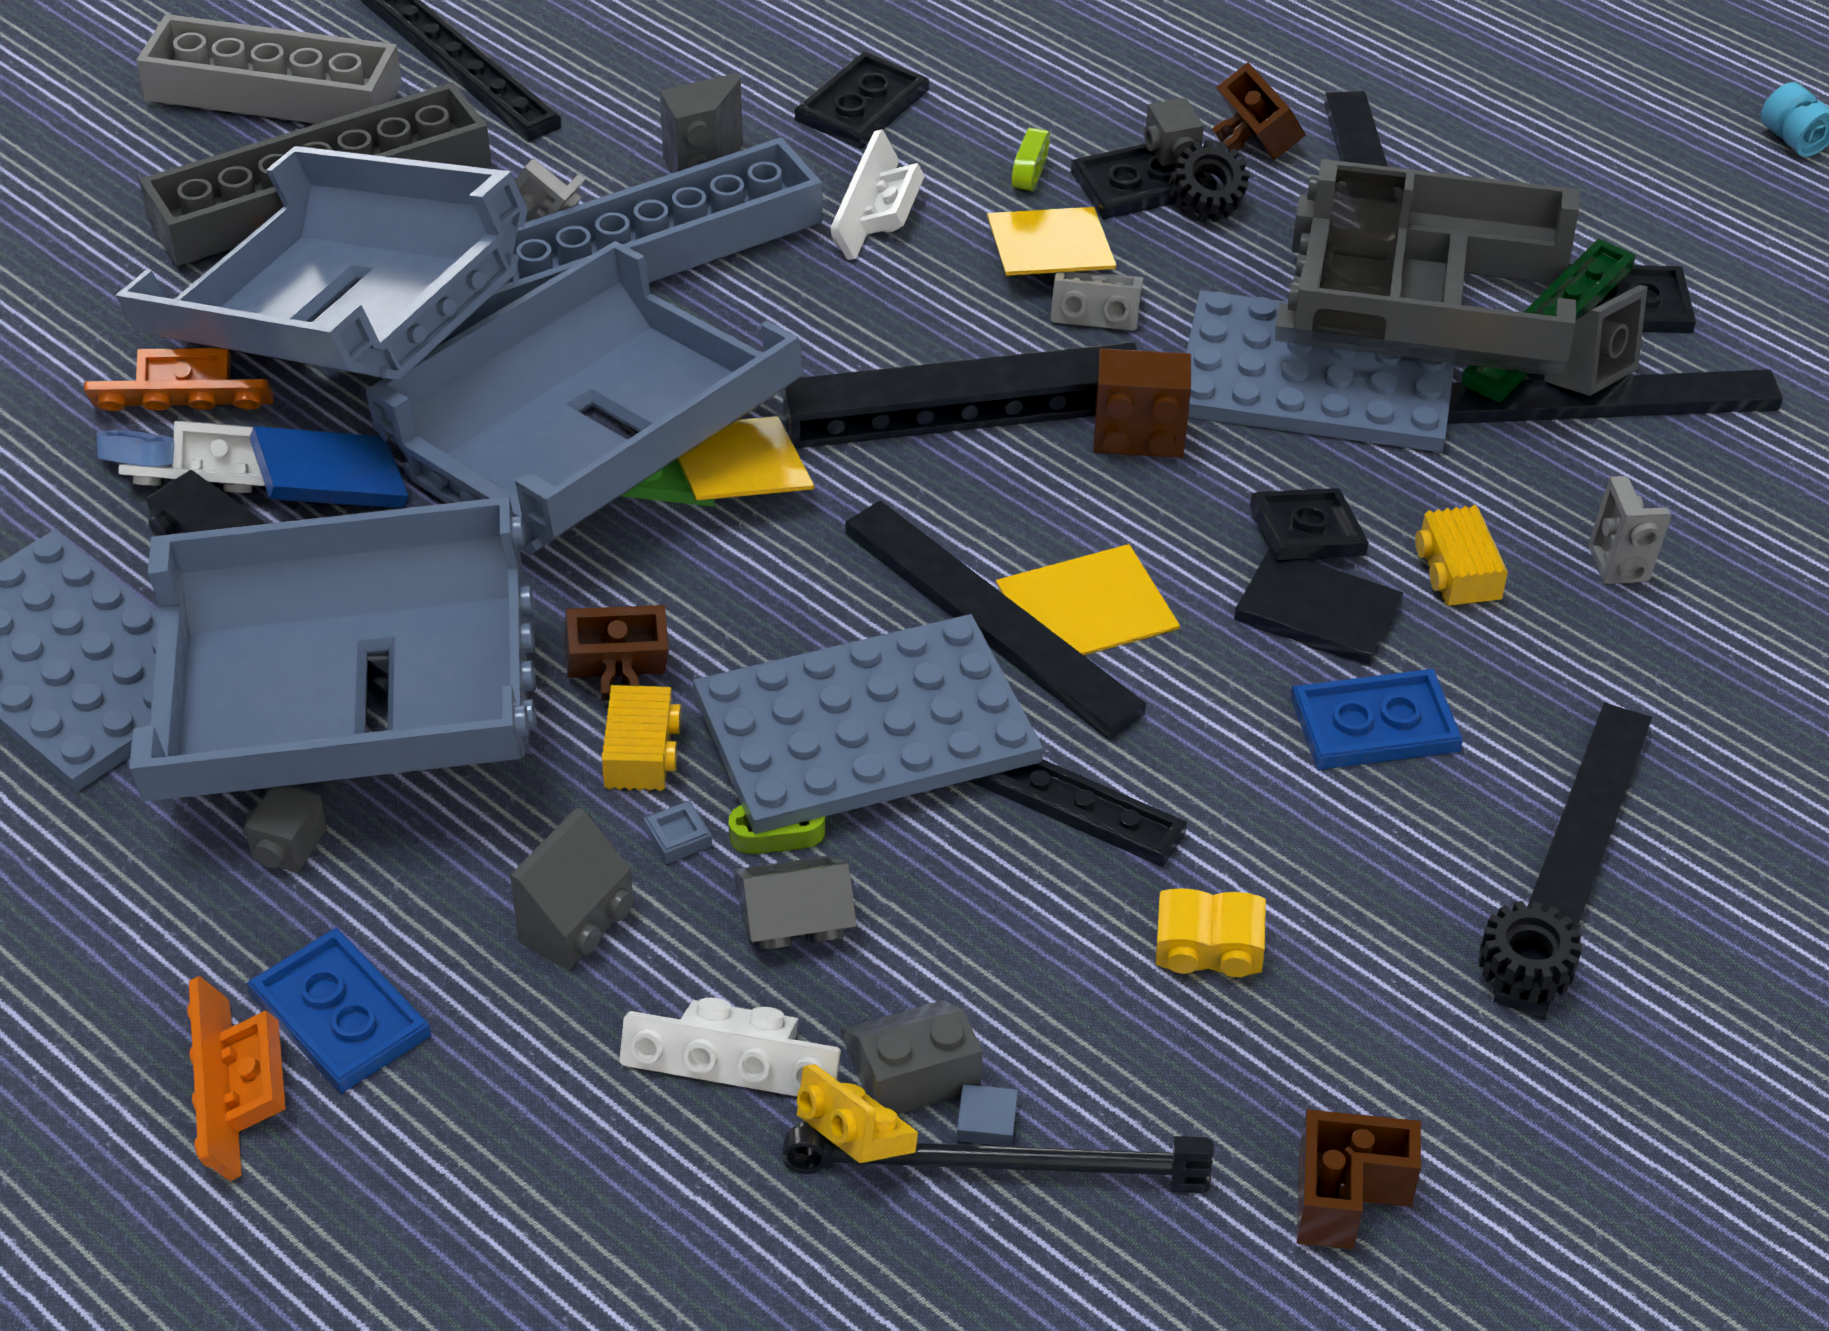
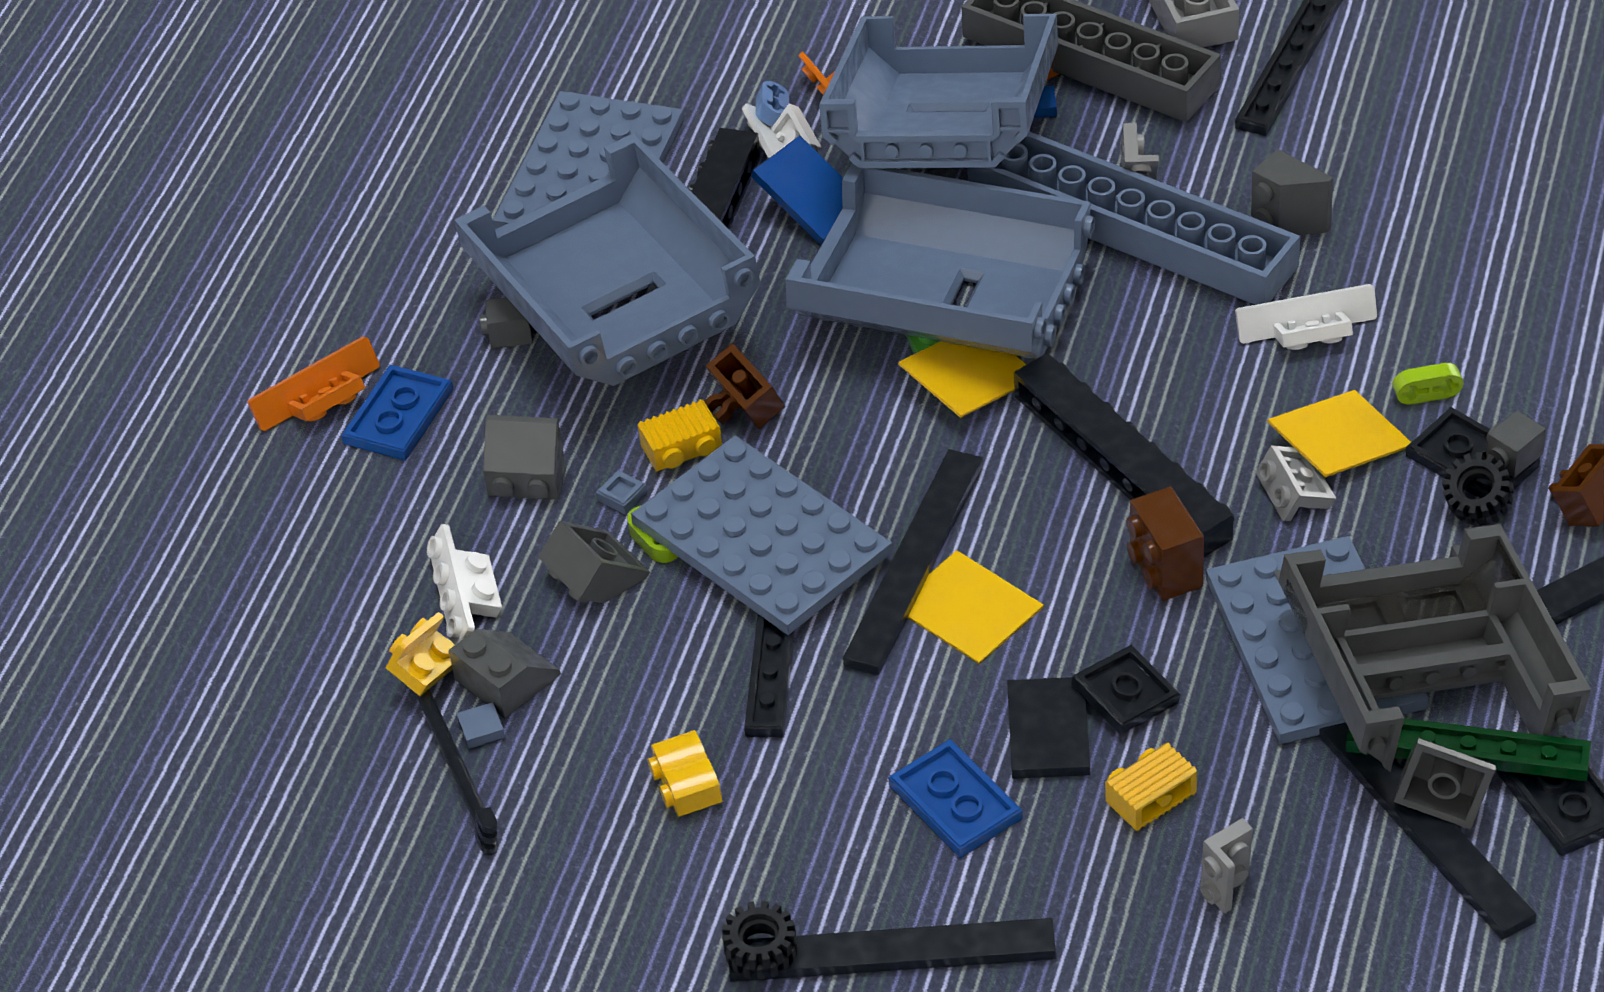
camera: 70 degrees right, 0 degrees up
black tile [795,51,929,149] -> none
reddish brown brick [1296,1109,1421,1250] -> none

